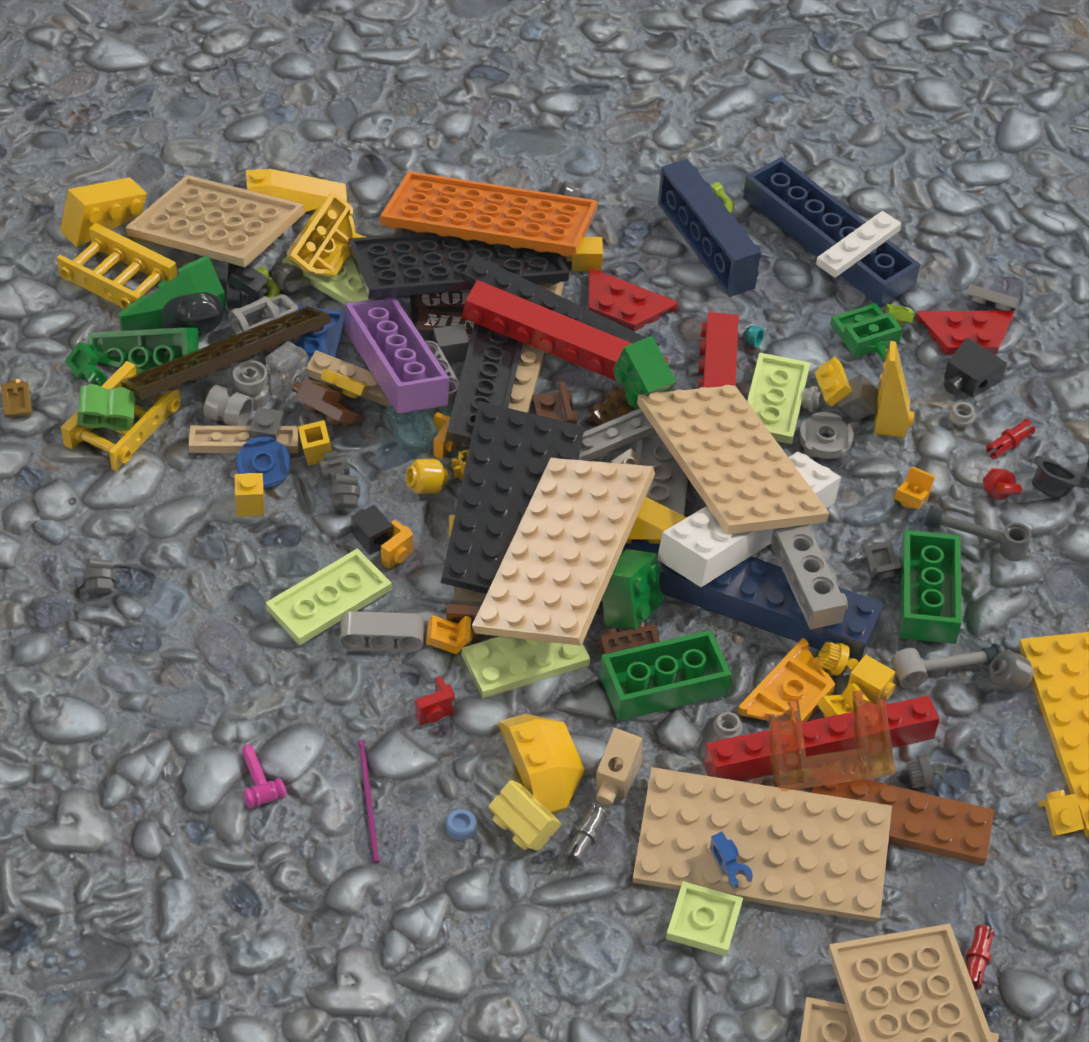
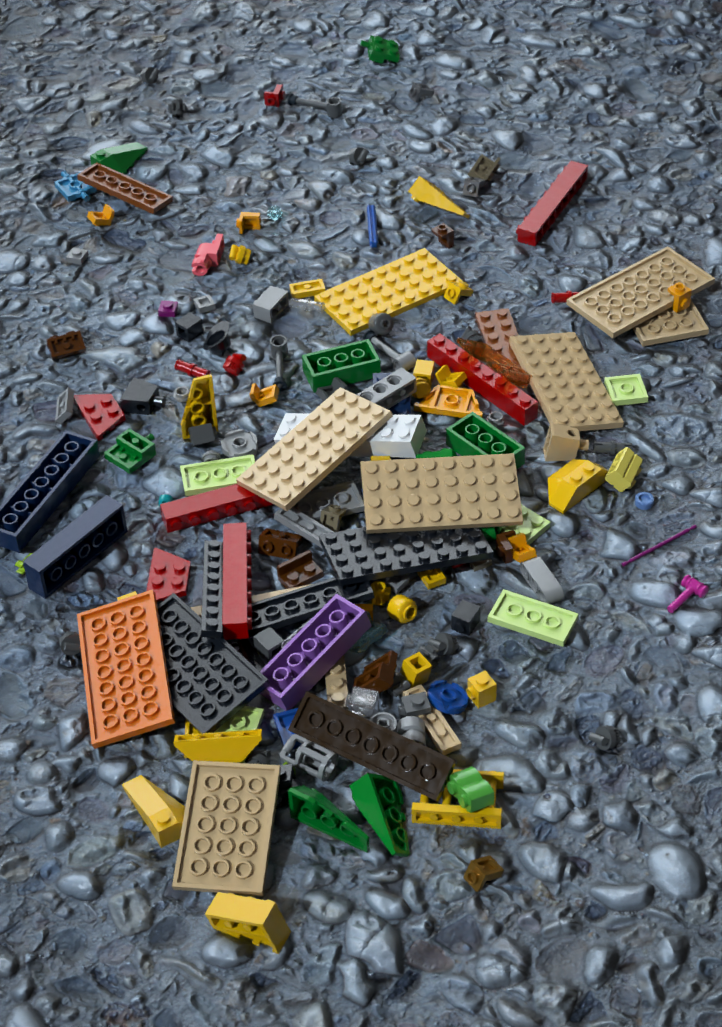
camera: 110 degrees left, 5 degrees down
yellow fence [57,223,177,309] -> none
green plate [65,341,108,386] -> none
black piece [161,292,223,334] -> none
yellow plate [320,369,370,399] -> none
light orange bracket [381,520,413,570] -> none
red bracket [415,676,455,726] -> none
green brick [613,336,677,410] -> none
blue plate [709,831,753,889] -> none
yellow plate [815,356,852,407] -> none
white plate [816,211,902,278] -> none
lime plate [884,303,914,325] -> none

